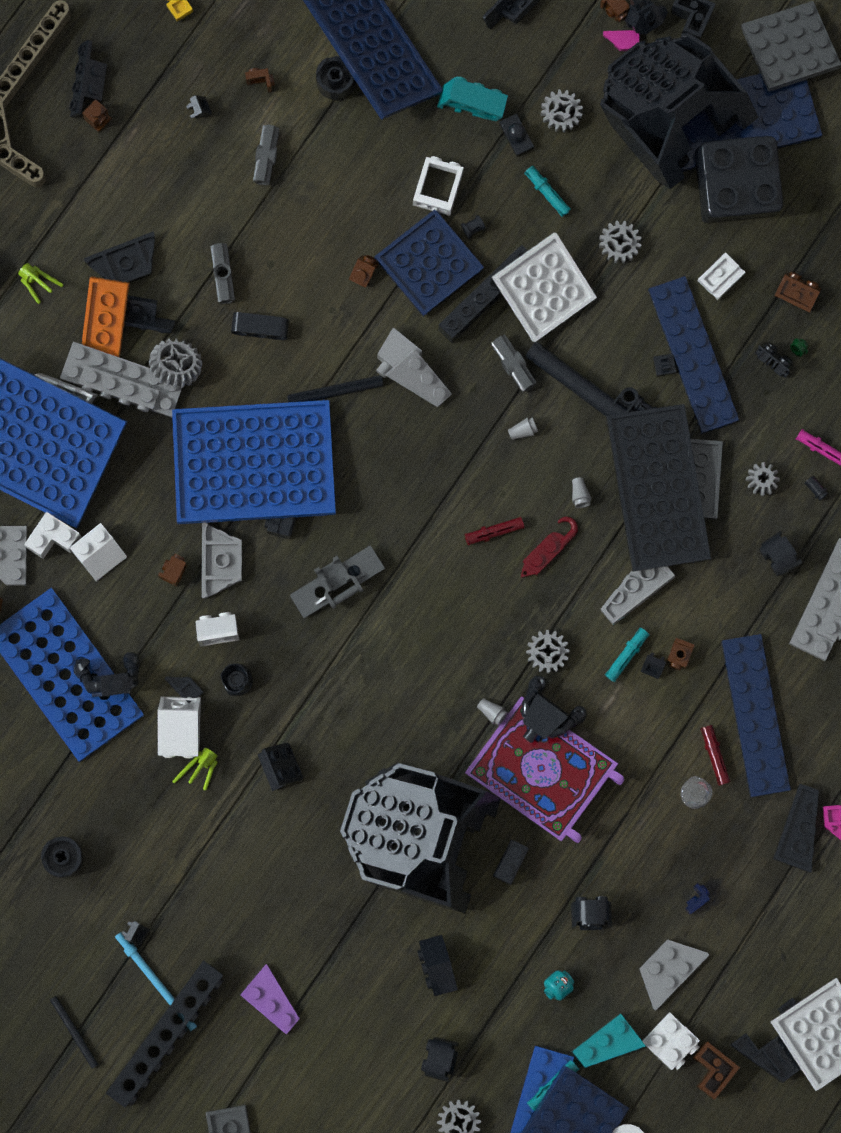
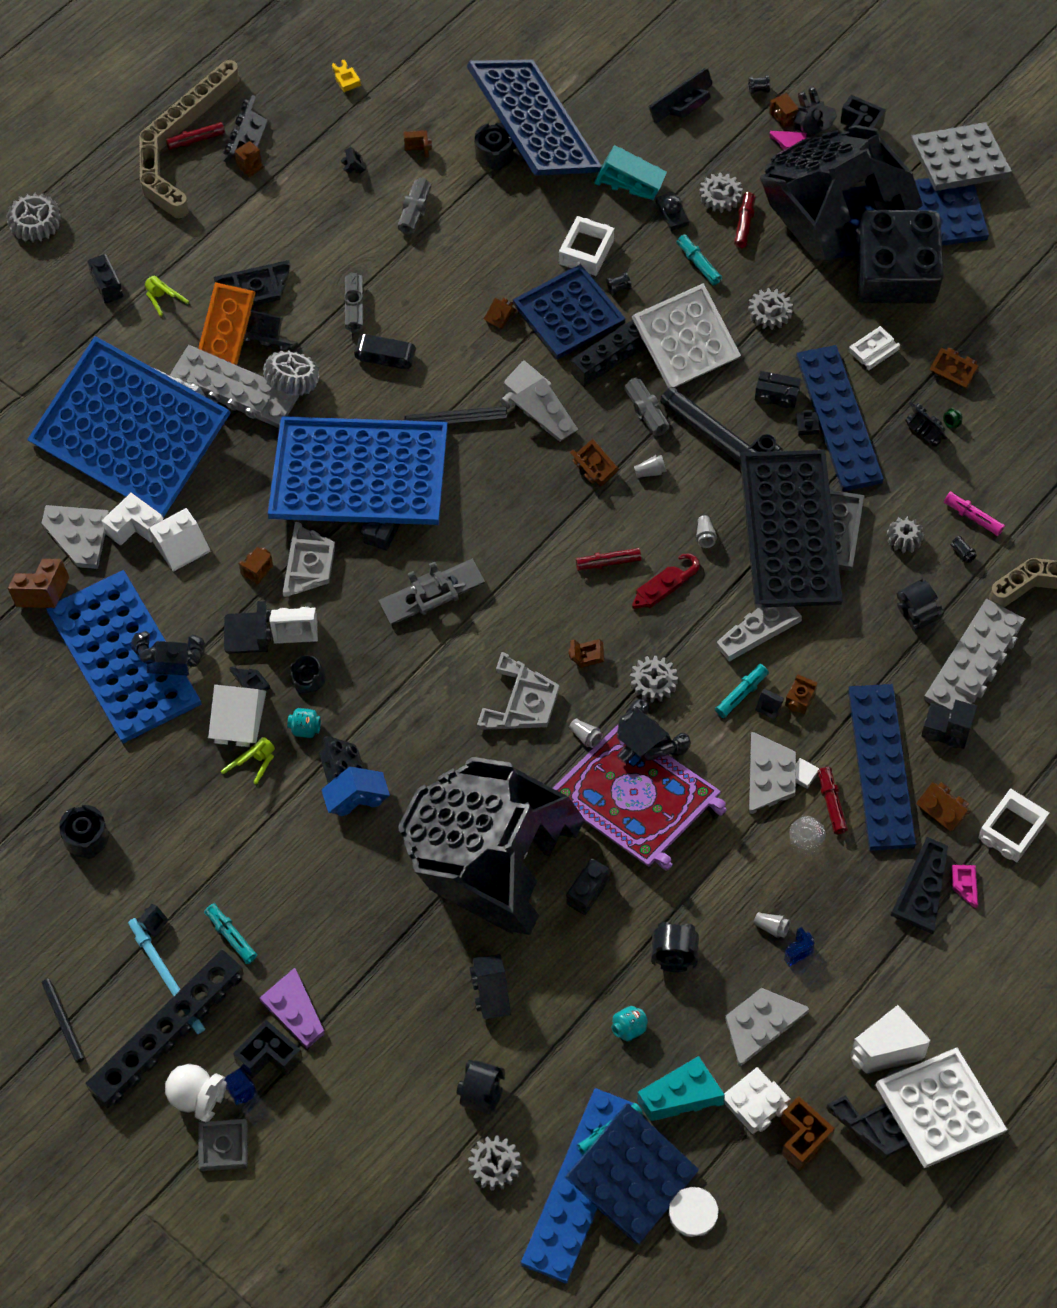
camera: 10 degrees right, 20 degrees down
none -> white tile [165,1064,227,1122]
none -> dark red pin [166,122,225,151]
none -> teal pin [204,903,257,964]
none -> black bracket [224,601,272,654]
none -> clear blue bracket [224,1067,257,1105]
none -> black brick [233,1020,303,1078]
none -> teal head [287,708,321,738]
none -> blue brick [321,767,390,816]
none -> light grey wing [477,652,559,730]
none -> reddish brown bracket [569,639,604,668]
none -> reddish brown bracket [570,438,620,486]
none -> dark red pin [734,192,756,248]
none -> light grey wing [749,732,796,814]
none -> black brick [754,371,801,408]
none -> light grey cone [754,912,790,938]
none -> white tile [795,758,819,789]
none -> white slope [850,1005,930,1074]
none -> reddish brown bracket [916,782,972,832]
none -> black brick [921,699,977,749]

